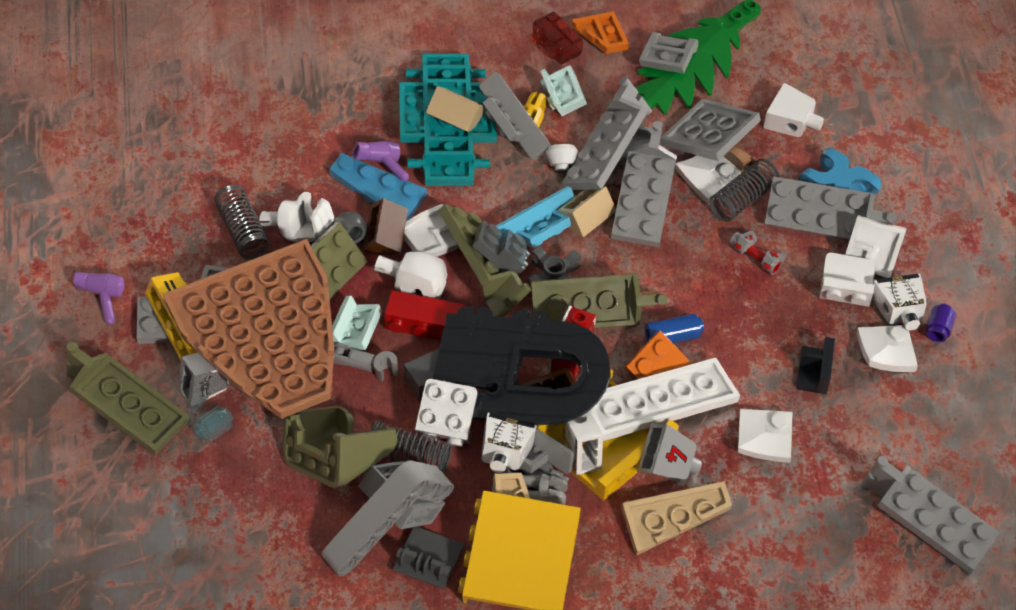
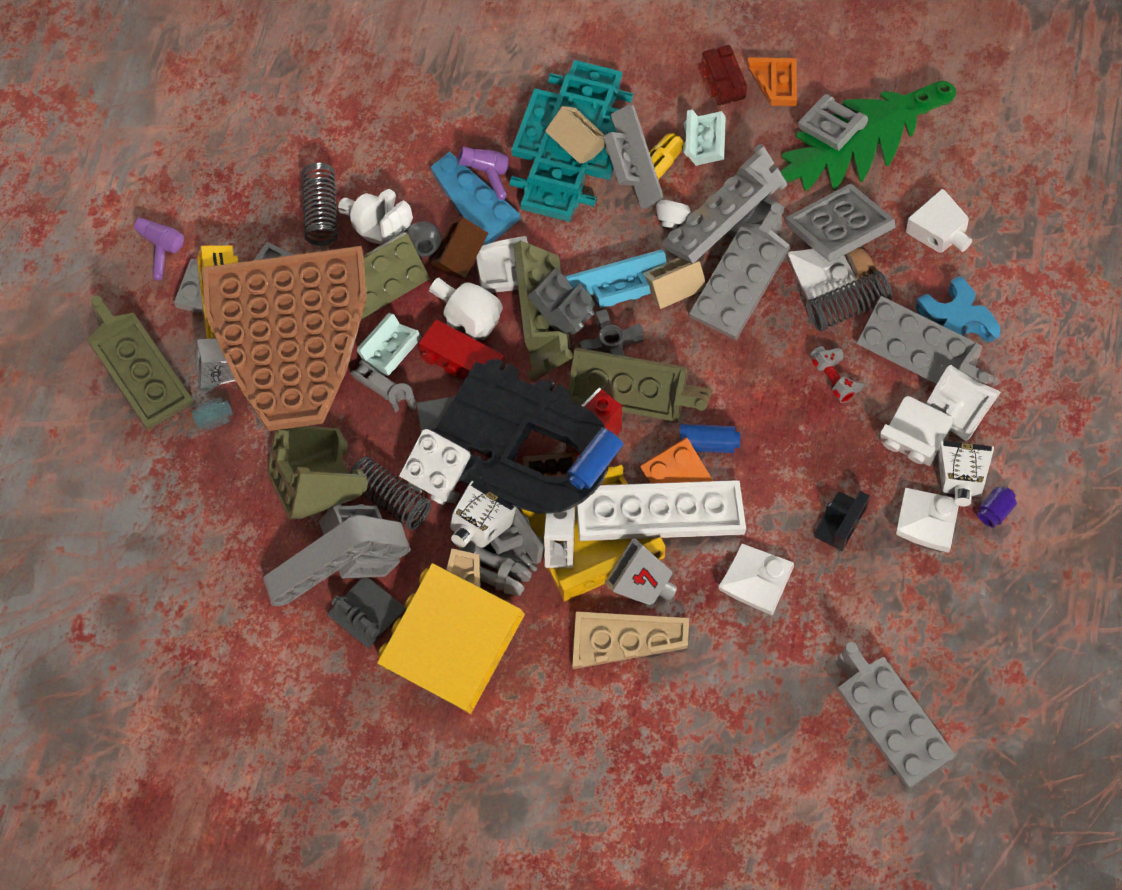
camera: 25 degrees right, 10 degrees up
none -> blue brick [567,427,624,490]

